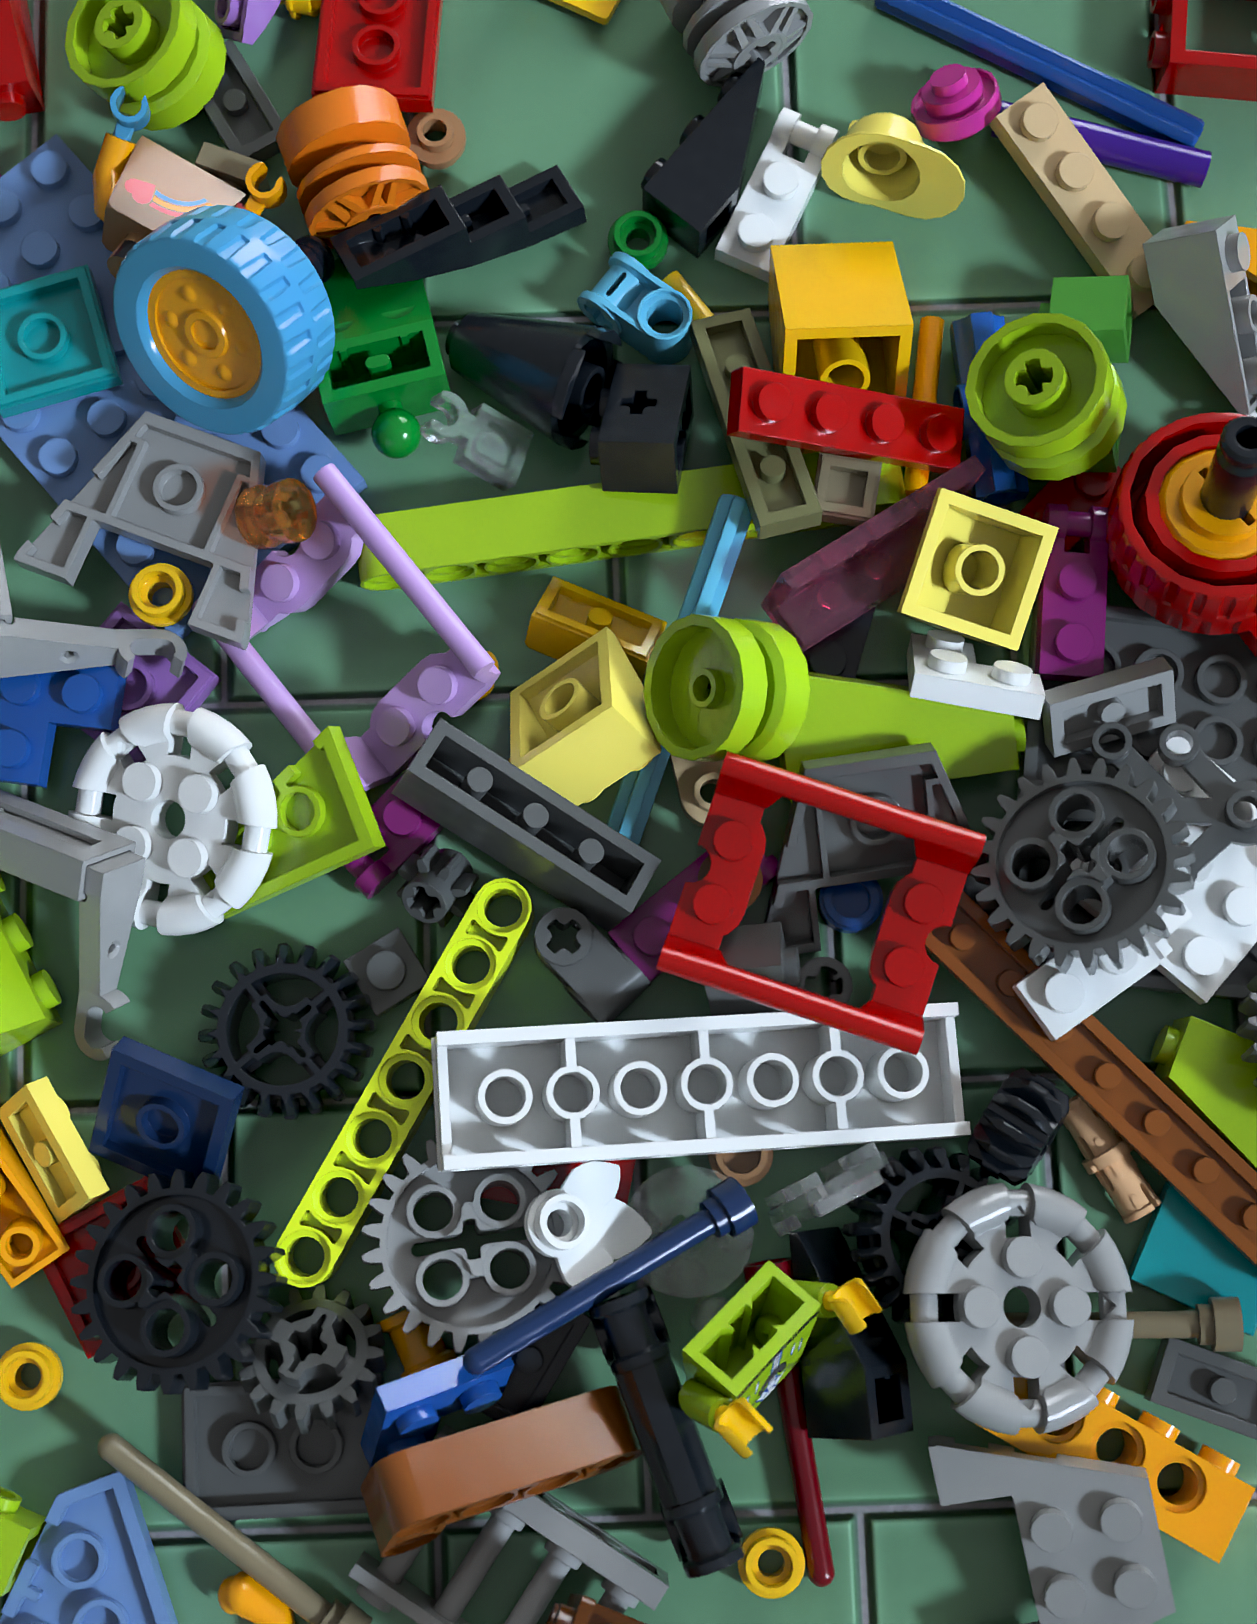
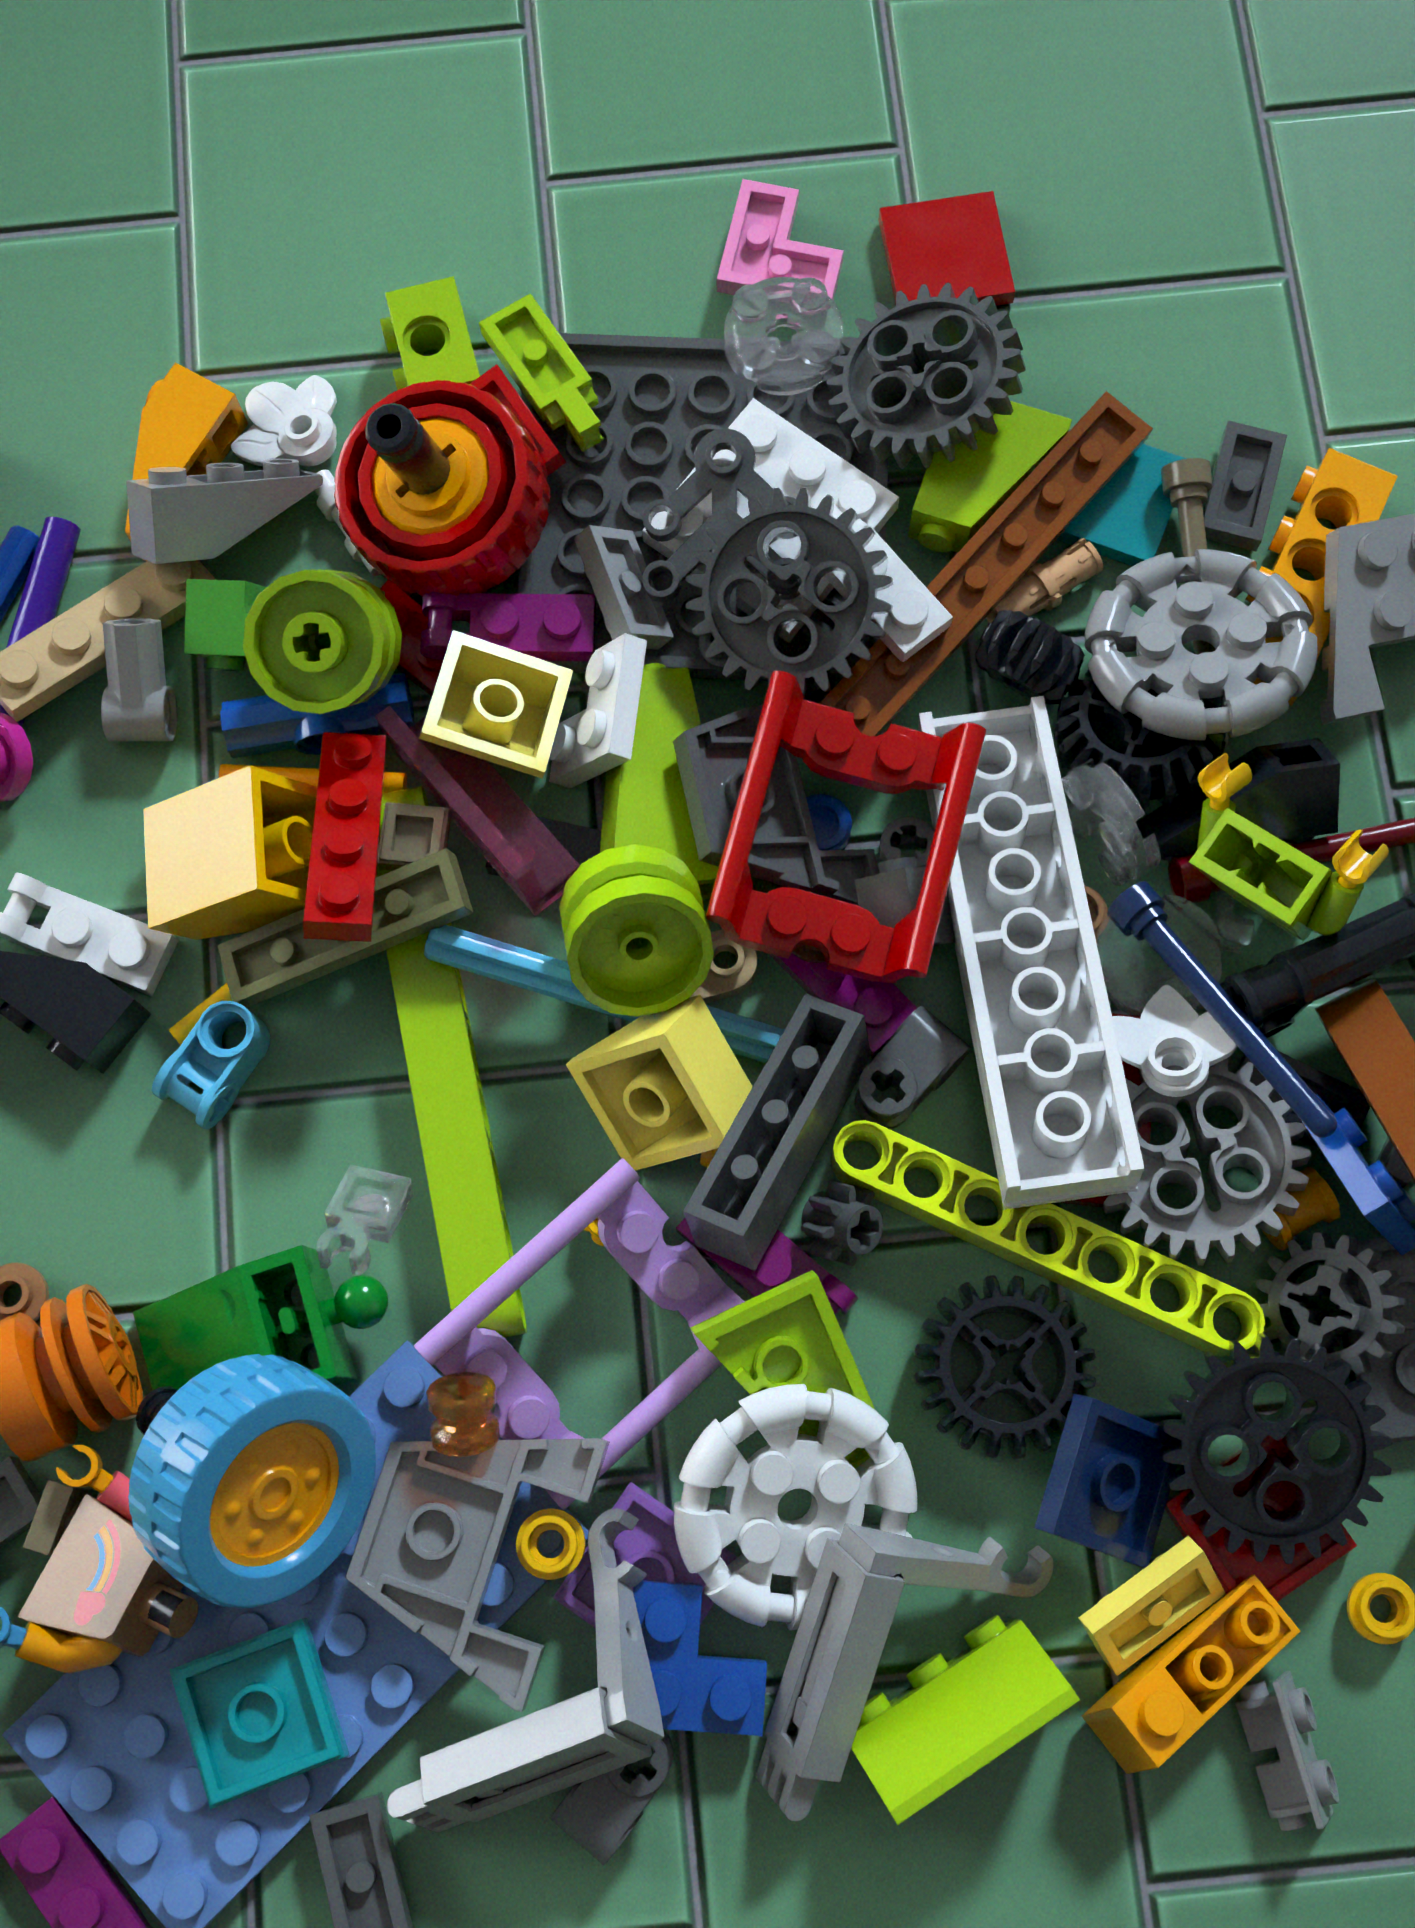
camera: 90 degrees left, 5 degrees down
black slope [330,165,587,289] -> none
dark grey plate [343,928,429,1018] -> none
black cone [445,312,623,450] -> none
yellow slope [525,576,668,682] -> none
black brick [589,363,694,494] -> none
green plate [608,210,668,270] -> none
light yellow piece [821,113,965,219] -> none
none -> light grey piece [101,618,178,741]

